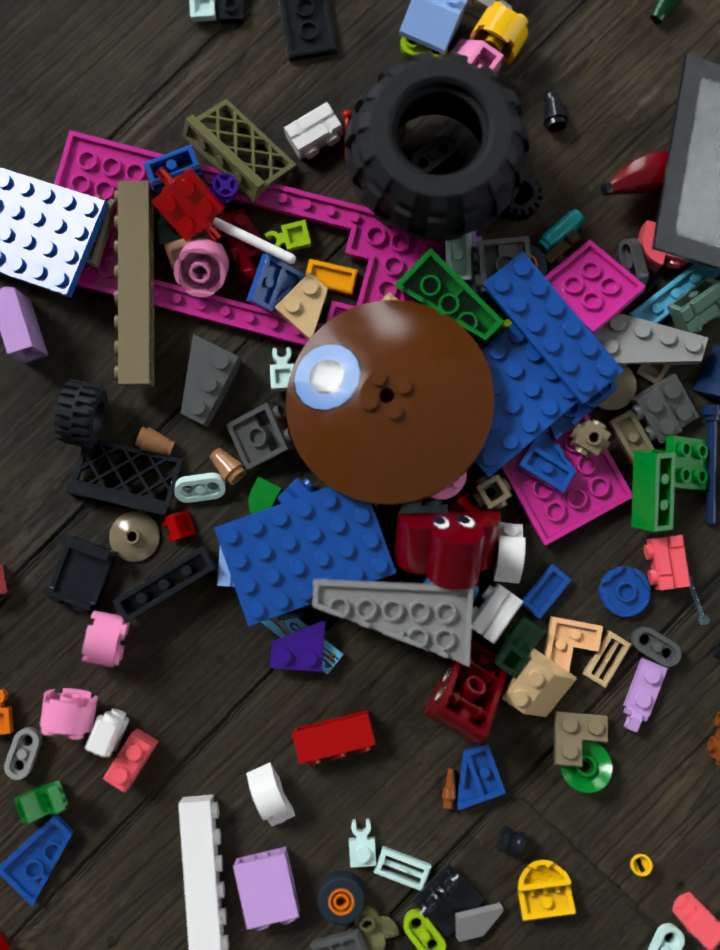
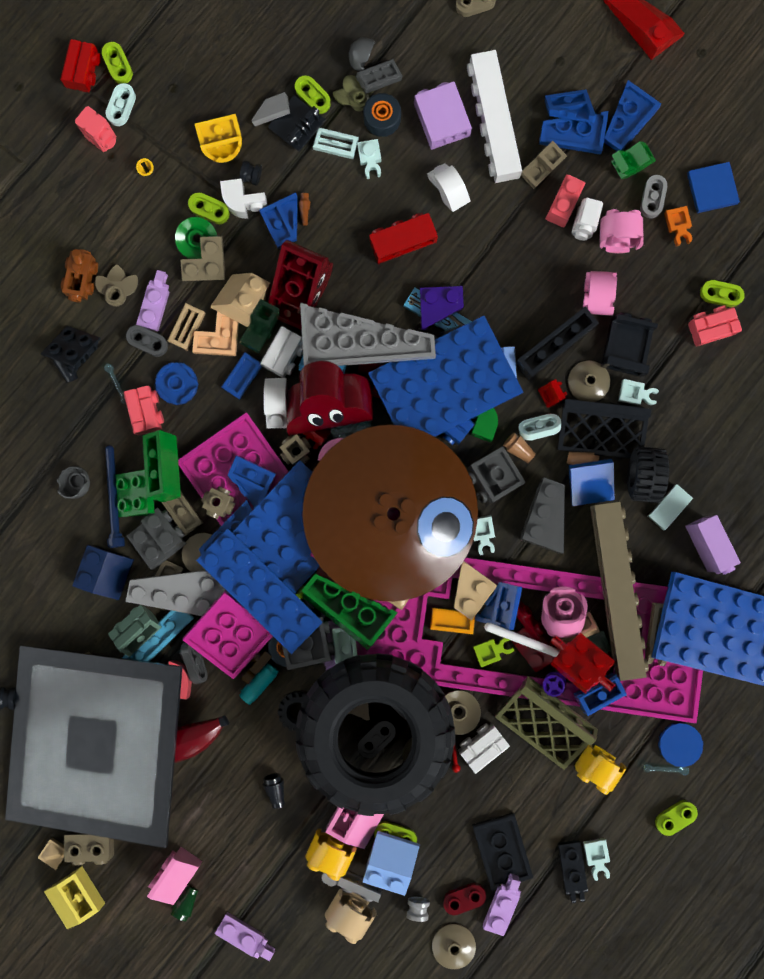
camera: 170 degrees right, 0 degrees up
none -> dark tan plate [95,265,138,307]
none -> bright pink slope [147,847,202,905]
none -> lime plate [188,193,230,224]
none -> white brick [220,179,268,219]
none -> dark tan dish [445,690,481,735]
none -> dark tan slope [521,141,567,189]
none -> blue wing [539,111,609,154]
none -> blue wing [545,89,596,123]
none -> blue tile [569,459,615,506]
none -> yellow brick [574,745,627,795]
none -> light aqua plate [618,379,659,405]
none -> clear light blue hinge [644,764,689,775]
none -> light aqua tile [647,484,693,531]
none -> lime plate [655,800,698,836]
none -> blue tile [658,722,703,767]

